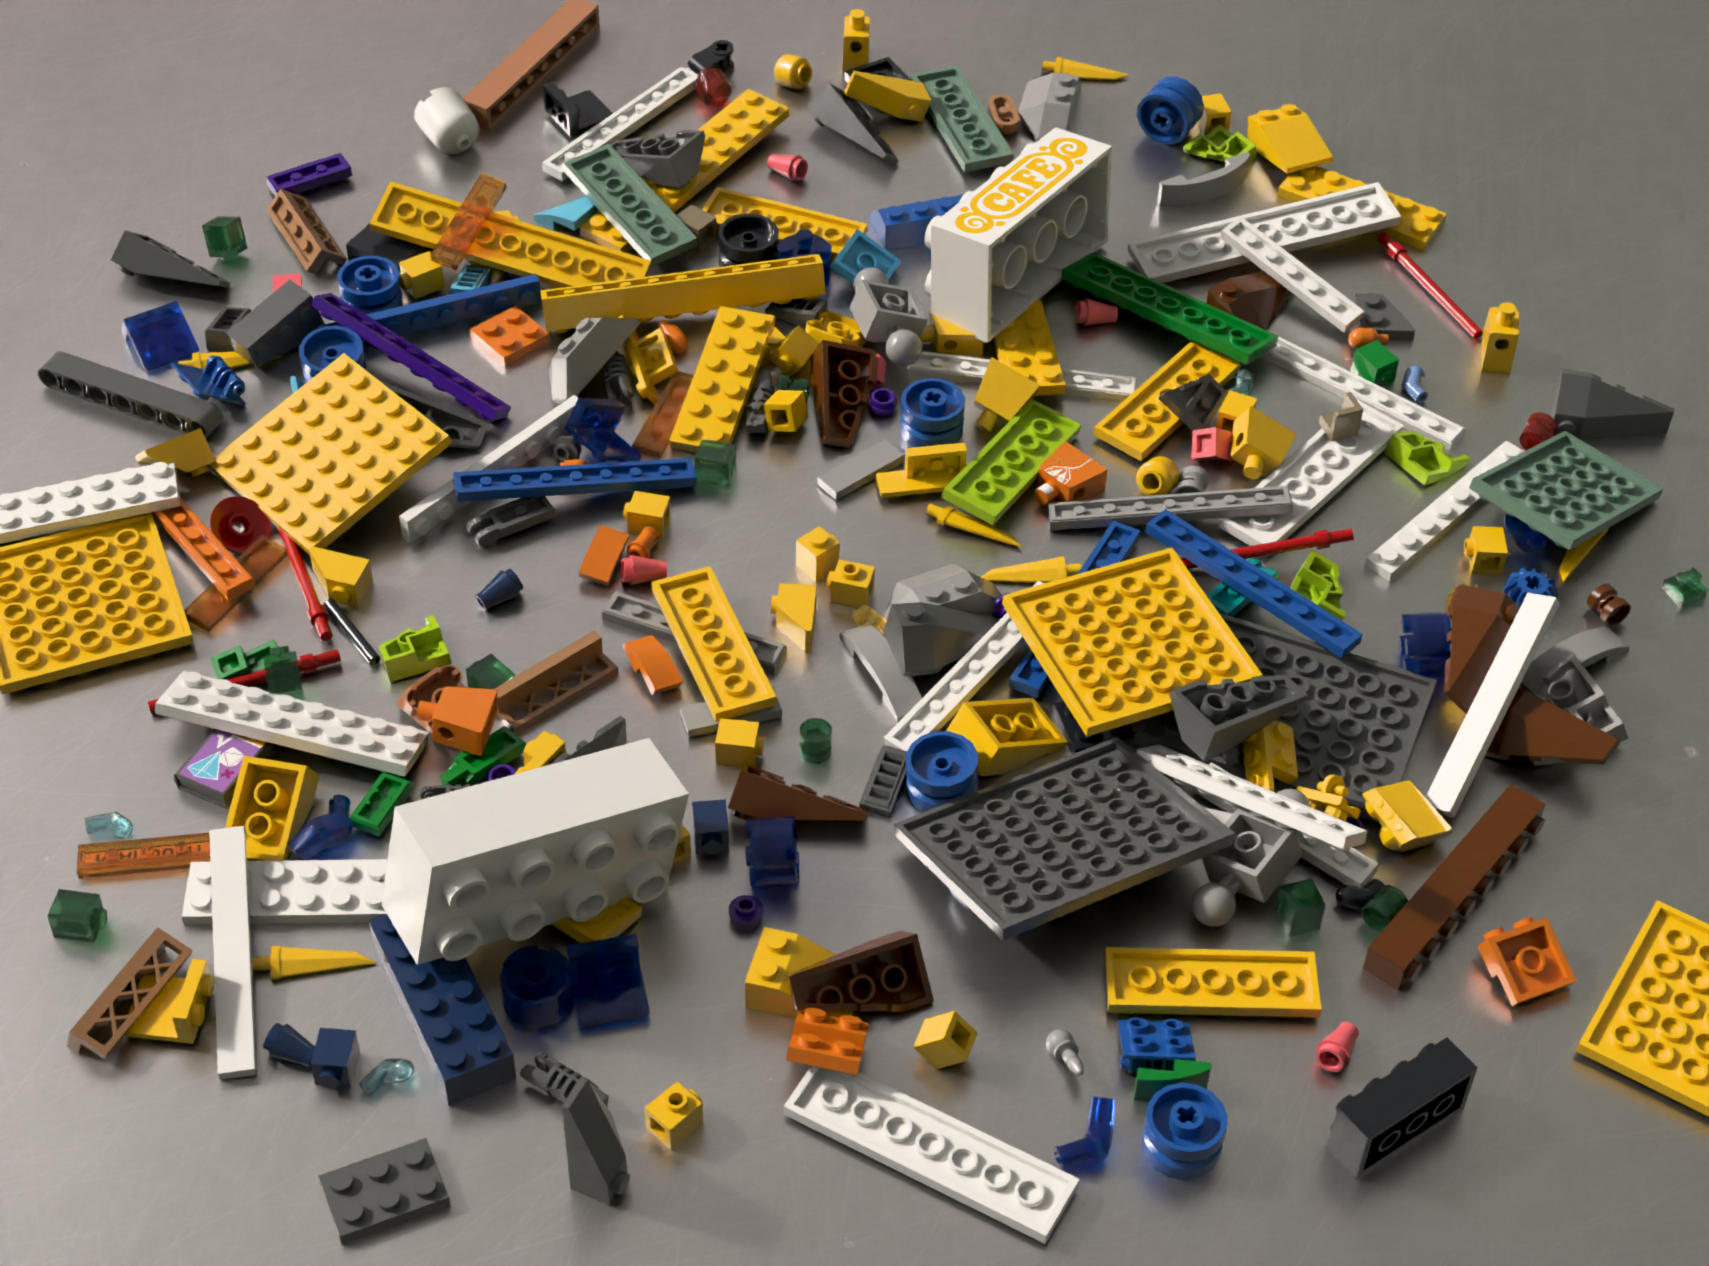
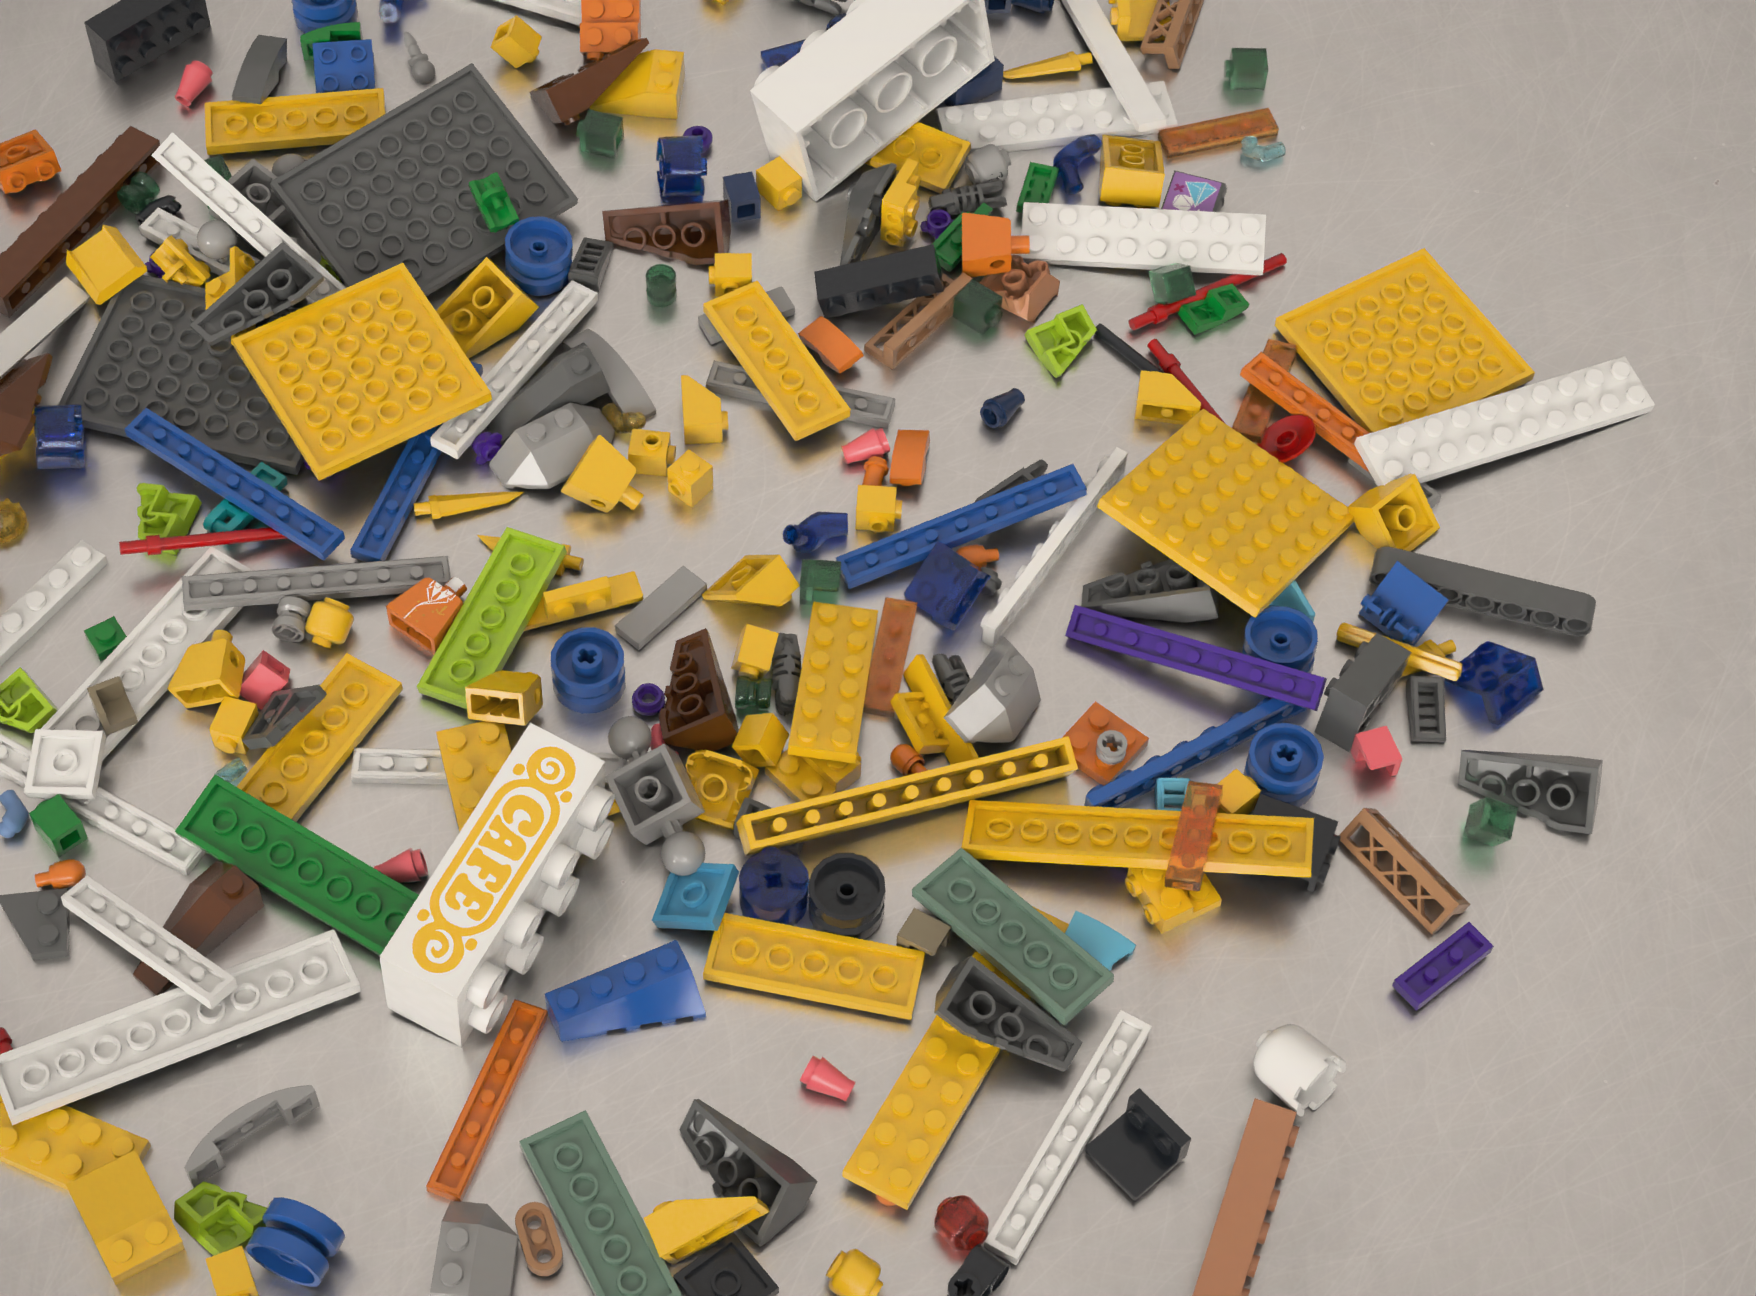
camera: 170 degrees right, 10 degrees up
none -> white plate [24,729,106,800]
none -> green plate [84,616,127,662]
none -> dark grey slope [232,34,287,104]
none -> green hips [468,172,519,233]
none -> yellow torso [561,435,644,513]
none -> clear green brick [576,109,624,159]
none -> yellow slope [701,555,800,607]
none -> clear blue arm [782,512,848,553]
none -> black brick [814,244,944,318]
none -> light grey bush [1096,730,1127,765]
none -> yellow axle [1336,622,1462,681]

